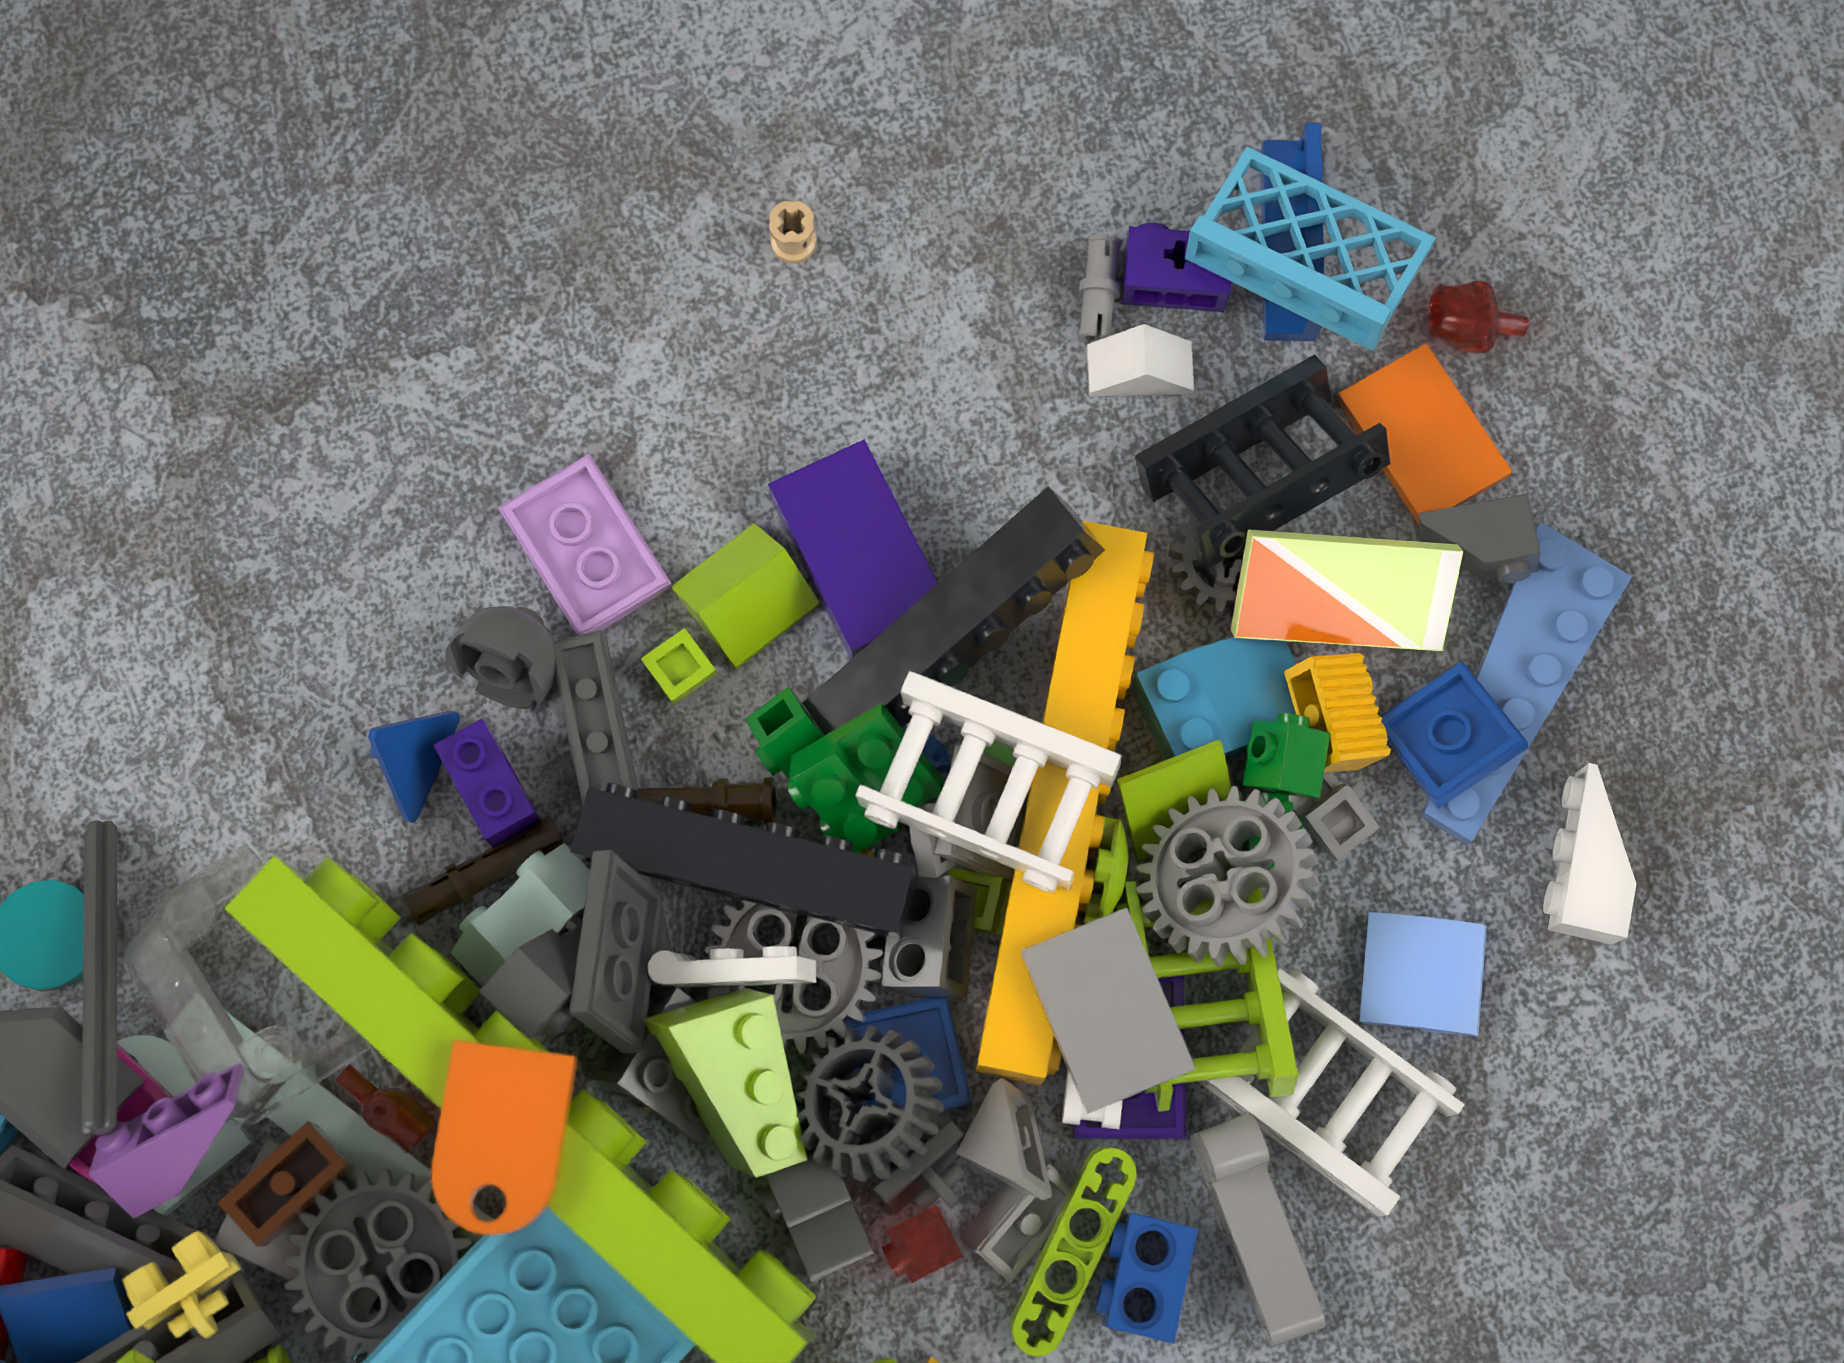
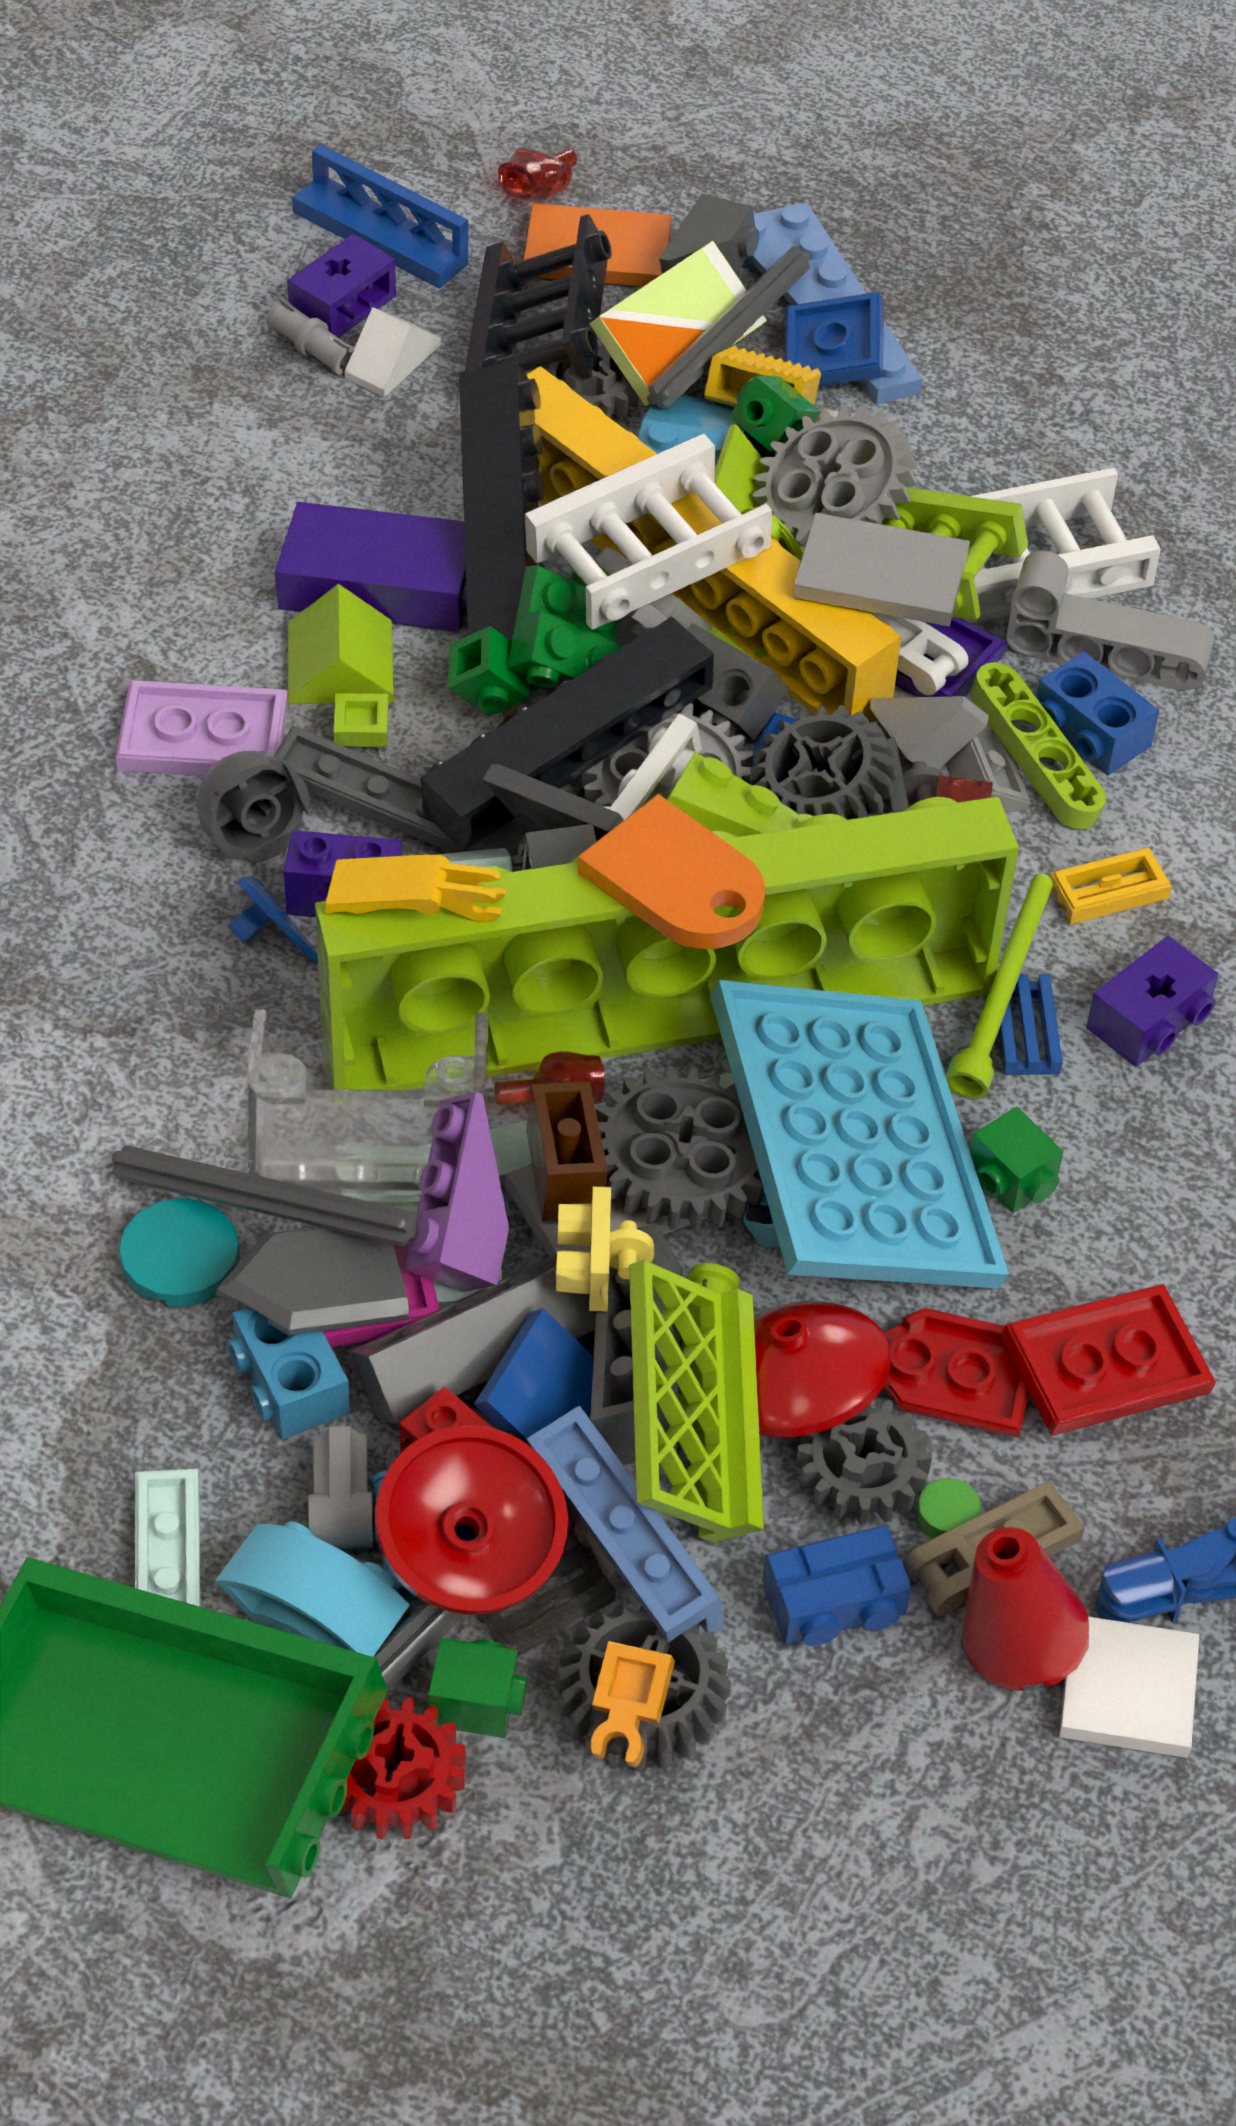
camera: 55 degrees left, 25 degrees down
tan bush [769,201,817,264] -> none
medium azure fence [1185,147,1436,352] -> none
light blue slope [1359,912,1487,1036] -> none
white slope [1543,763,1636,944] -> none
none -> yellow arm [324,855,507,922]
none -> dark grey axle [647,246,811,410]

